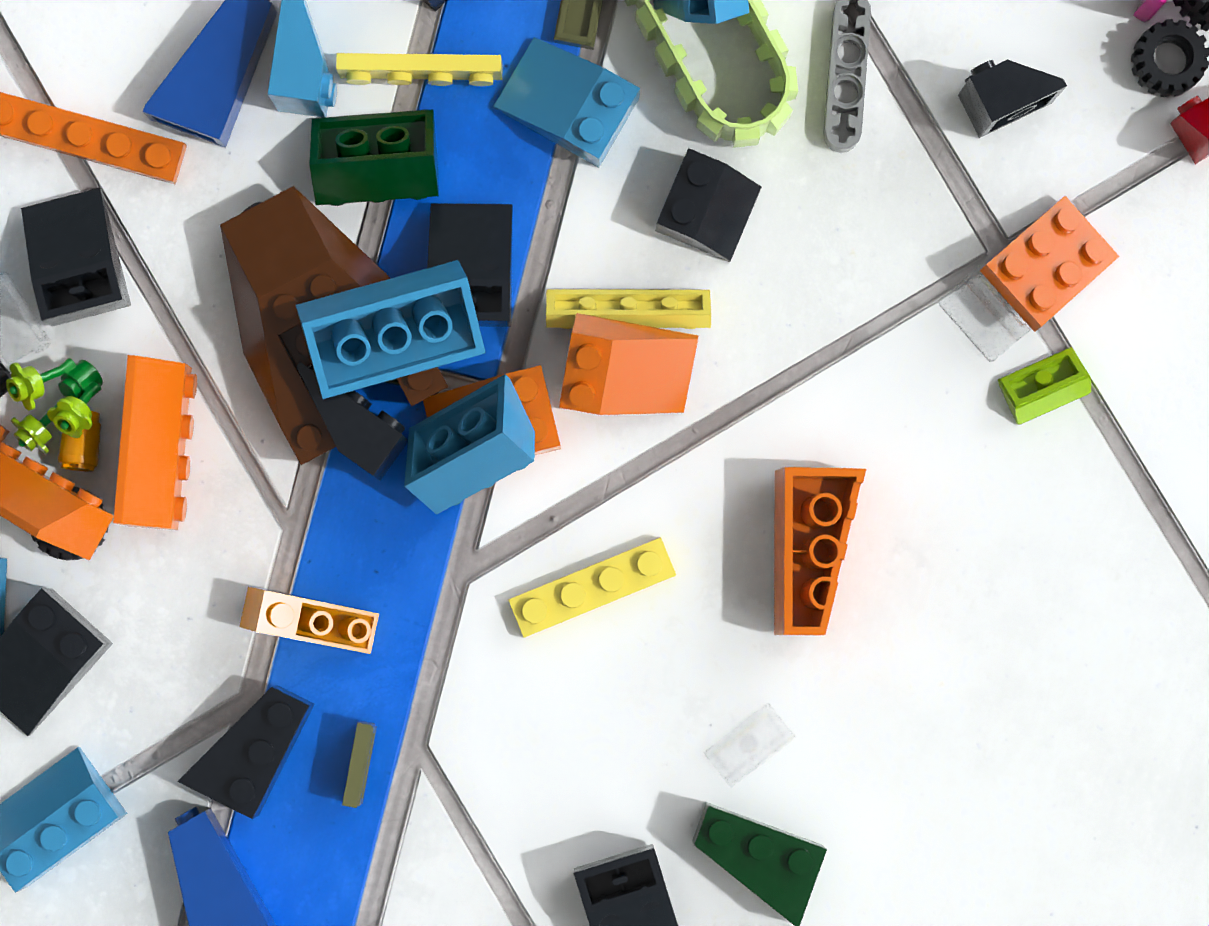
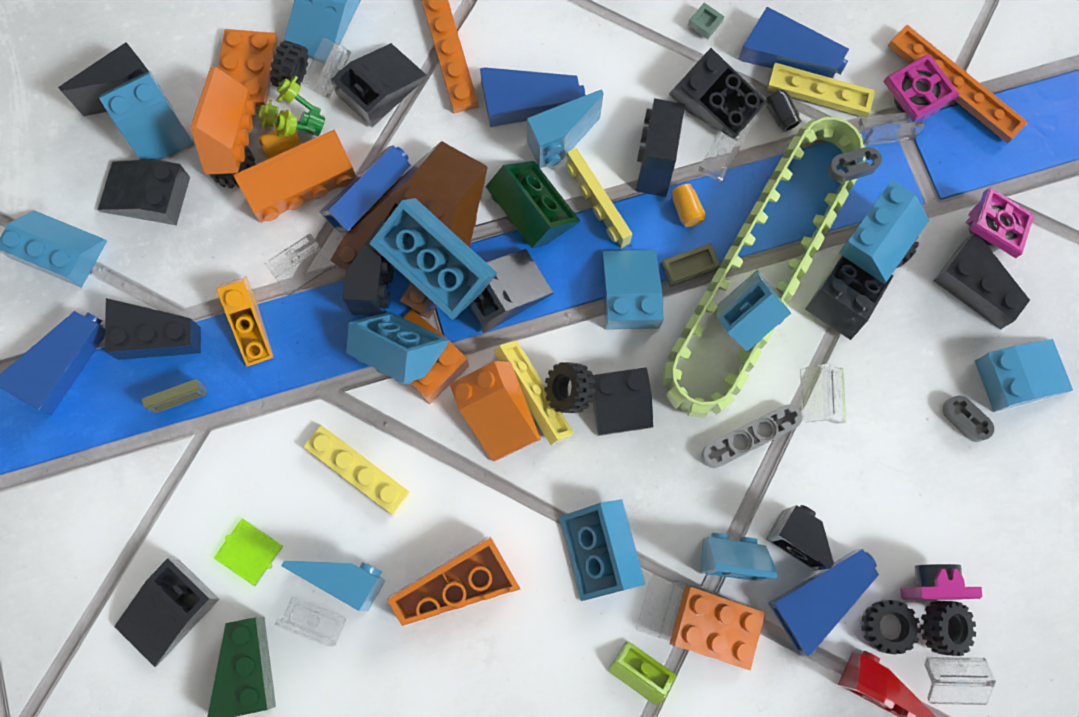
camera: 60 degrees right, 10 degrees down
none -> clear neon green piece [214,518,283,586]
none -> clear panel [264,233,332,296]
none -> dark azure slope [281,561,386,611]
none -> blue slope [319,145,411,232]
none -> black tyre [544,362,595,413]
none -> dark azure slope [559,499,645,601]
none -> dark azure slope [700,533,777,581]
none -> blue slope [768,549,879,656]

